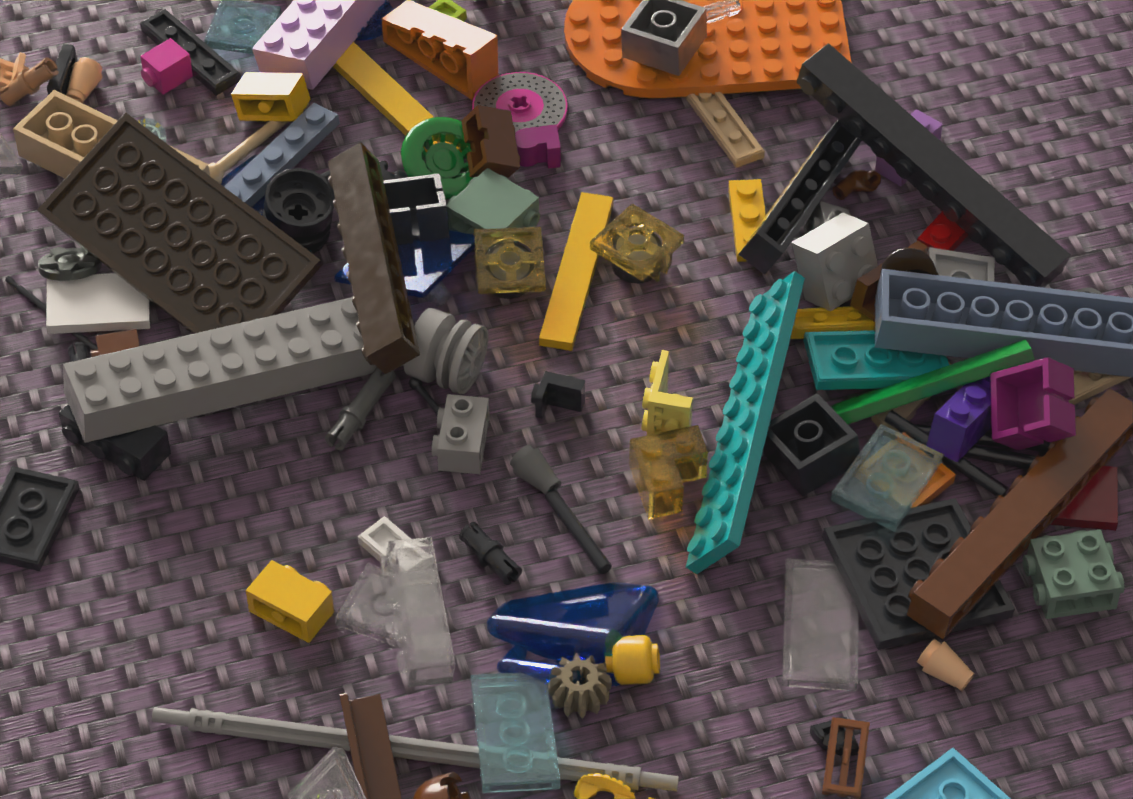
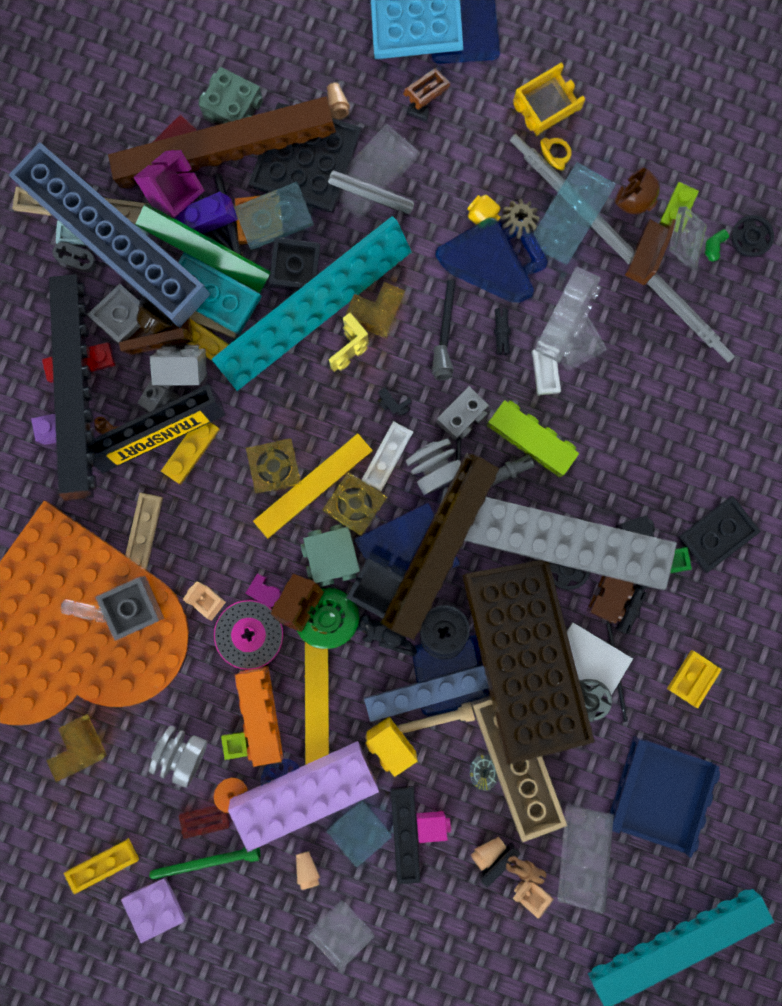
camera: 150 degrees left, 35 degrees up
yellow brick [246,560,334,643] -> none
none -> light nougat bracket [183,581,226,621]
none -> light grey axle [328,171,414,214]
none -> white tile [361,421,413,492]
none -> lime brick [486,400,579,478]
none -> green tile [670,547,692,573]

